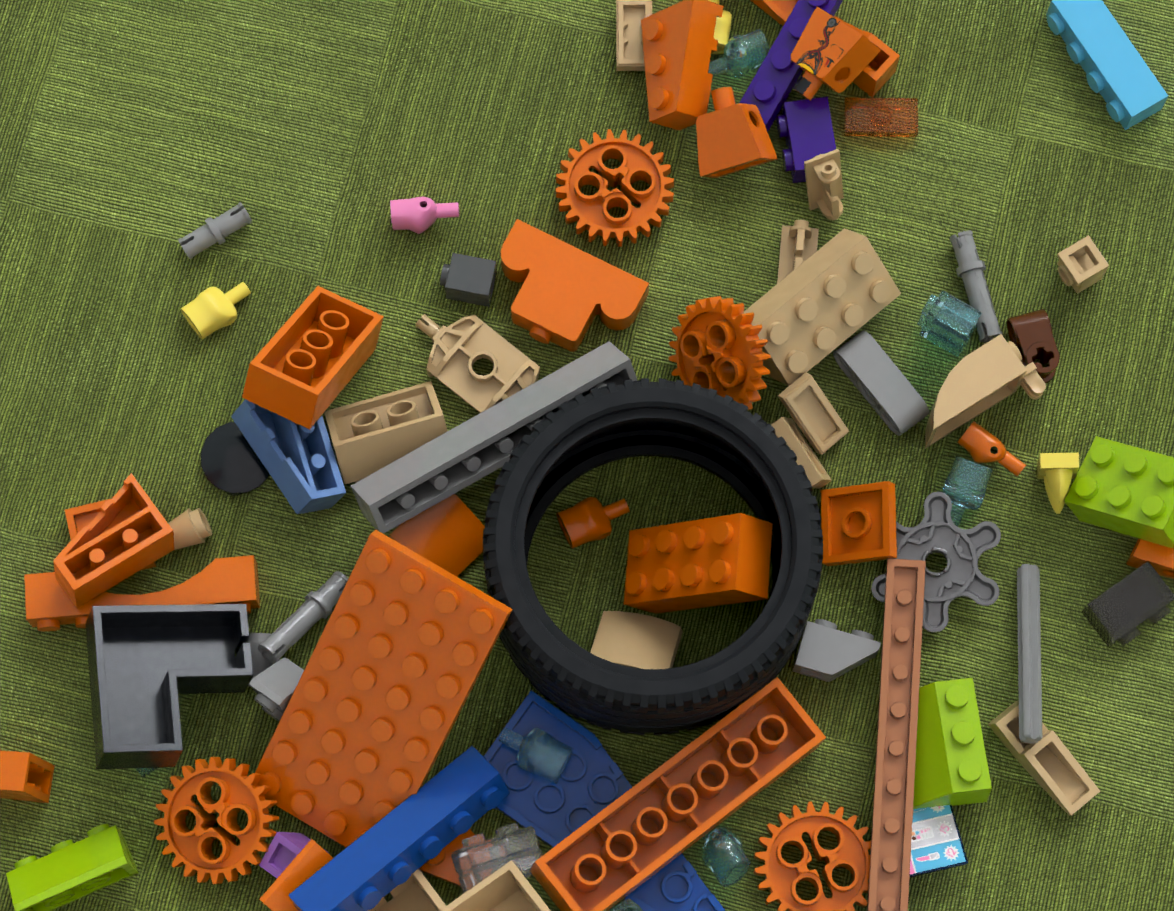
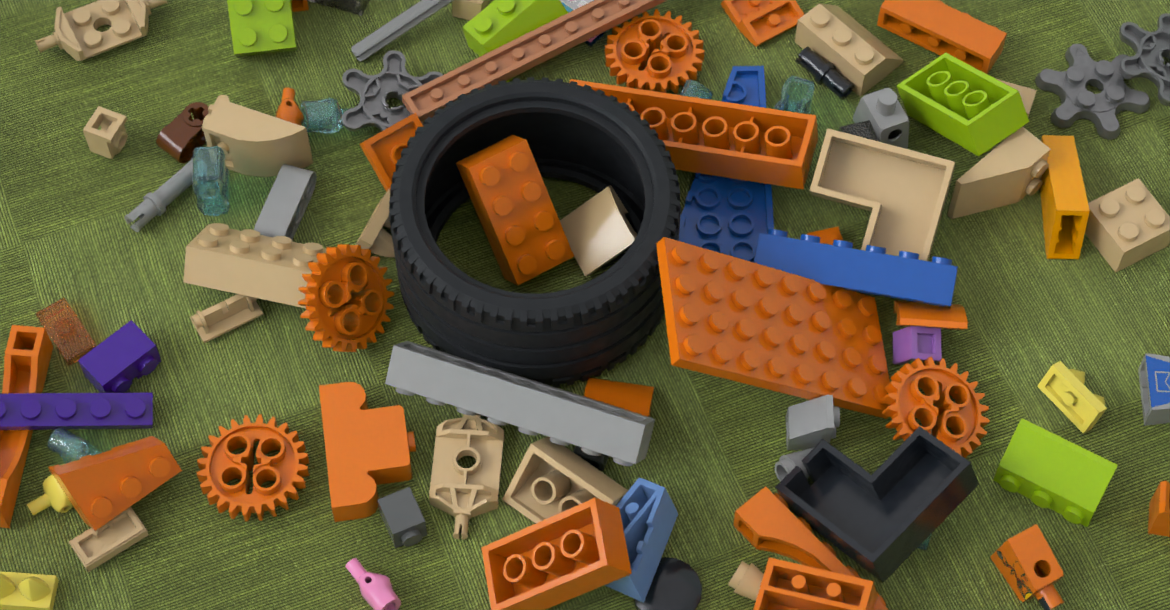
camera: 125 degrees left, 15 degrees down
light grey pin [258,571,349,664] -> none
clear brick [451,823,543,894] -> none
clear light blue piece [499,728,574,784] -> none
orange torso [696,87,777,178] -> none
tan tile [778,372,849,455] -> none
orange torso [790,7,880,101] -> none
tan hinge [804,149,844,220] -> none
light yellow tile [1037,452,1079,514] -> none

